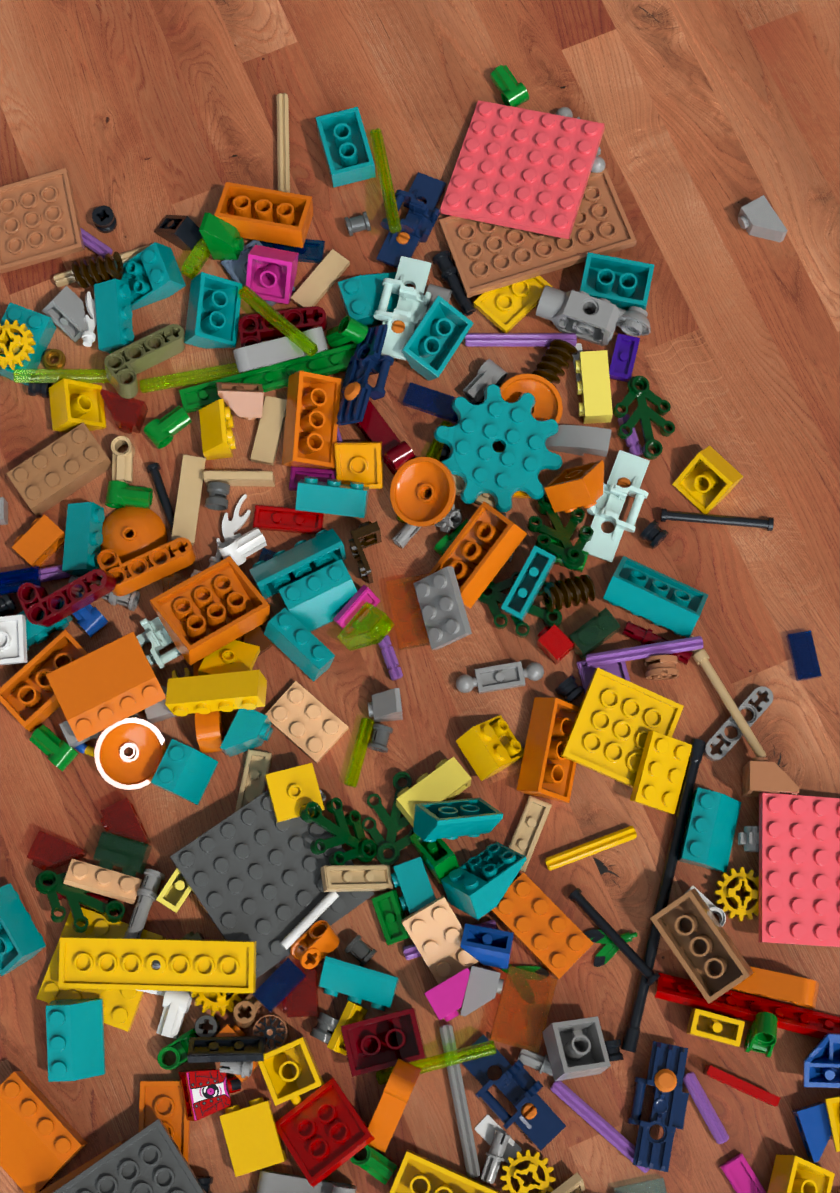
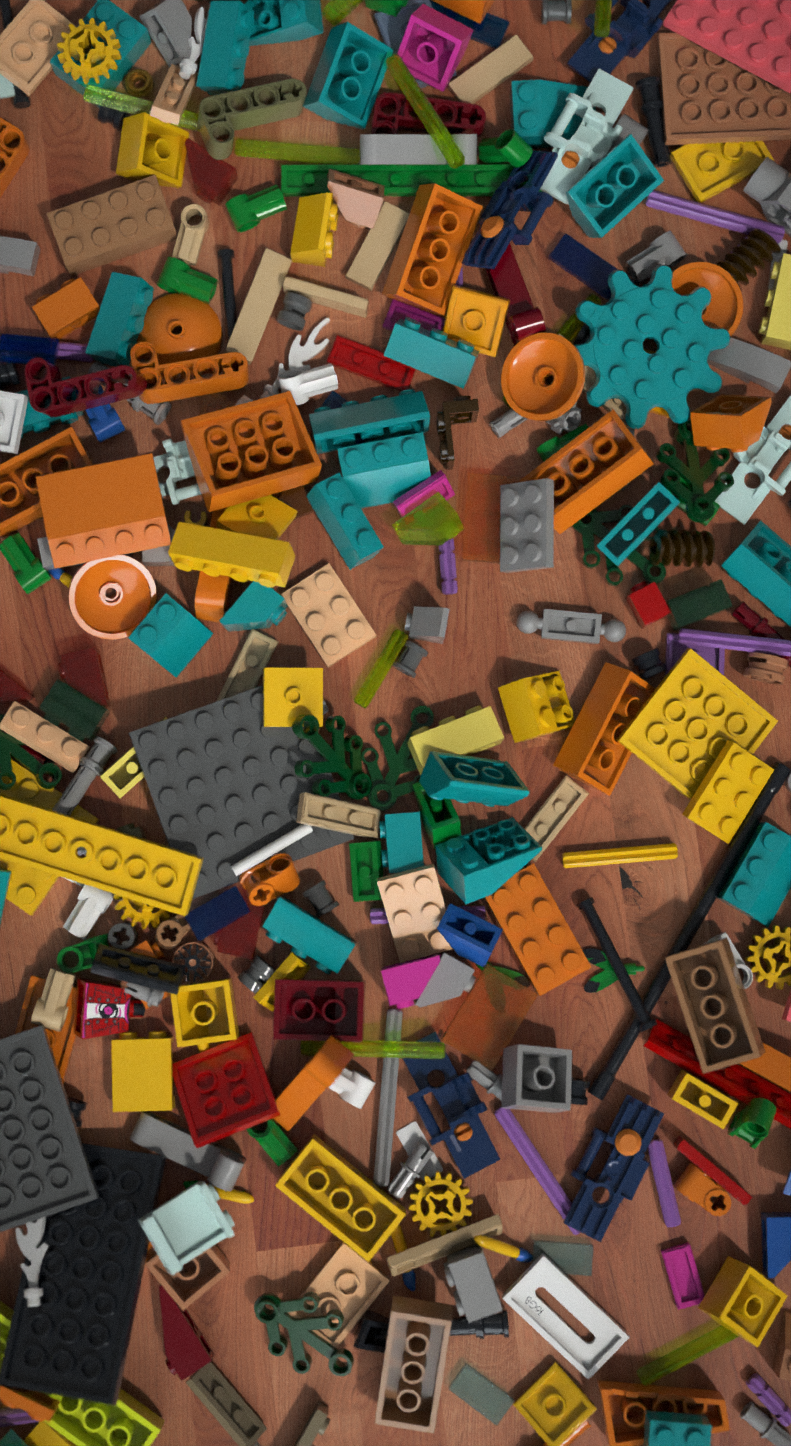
camera: 10 degrees right, 10 degrees up
none -> tan piece [31,968,76,1032]
none -> light nougat plate [150,64,198,125]
none -> white piece [329,1067,376,1109]
none -> orange piece [673,1162,731,1216]

